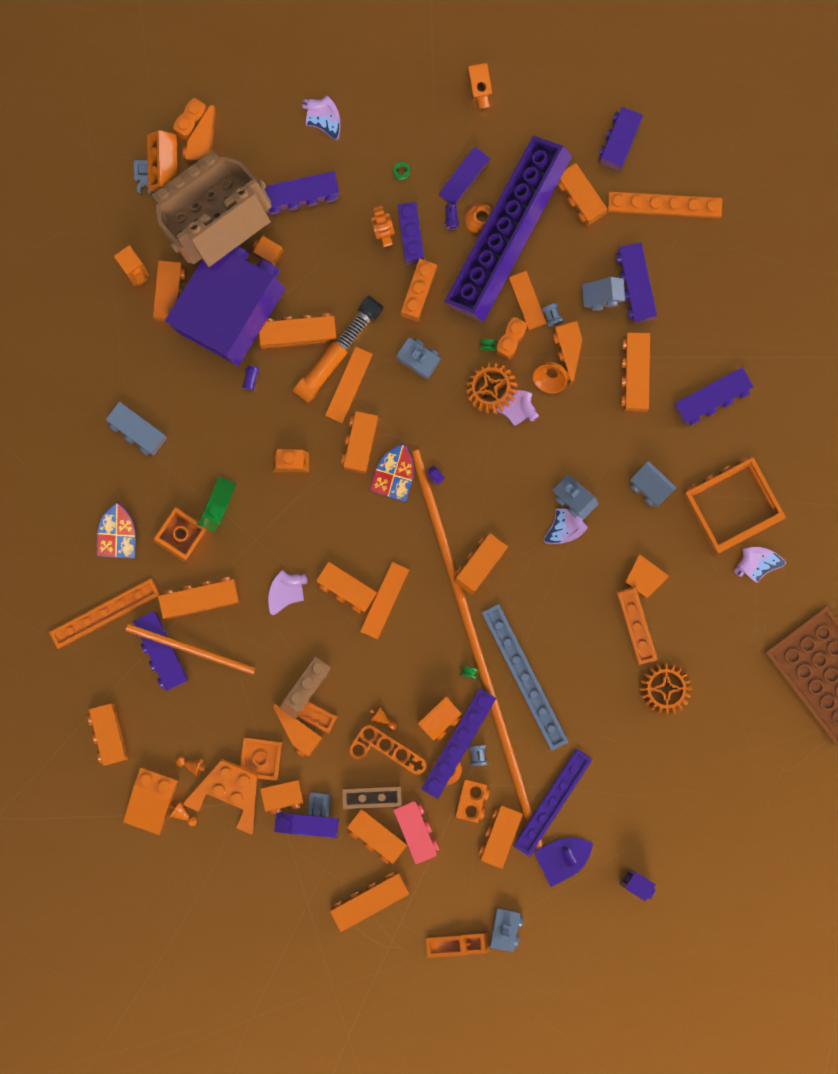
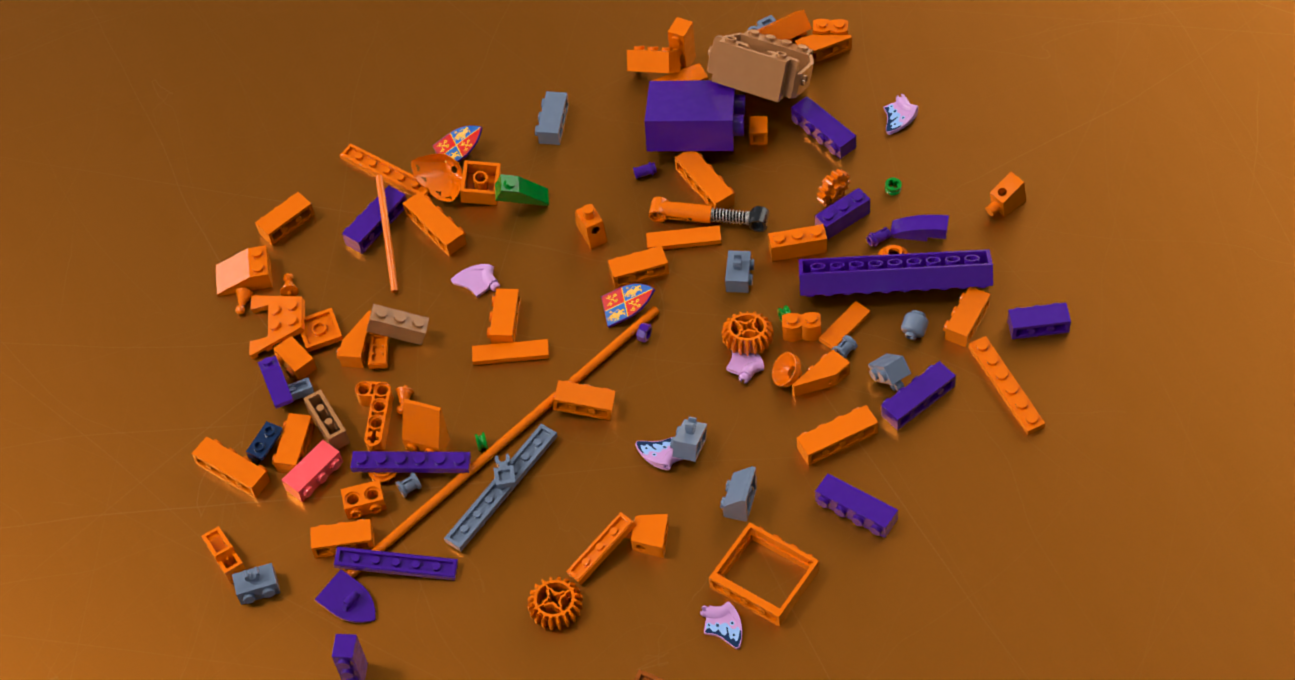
camera: 70 degrees right, 30 degrees down
none -> dark blue bracket [246,421,283,466]
none -> orange piece [411,153,463,202]
none -> sand blue plate [494,454,516,489]
none -> orange brick [627,45,680,73]
none -> sand blue head [901,310,929,340]

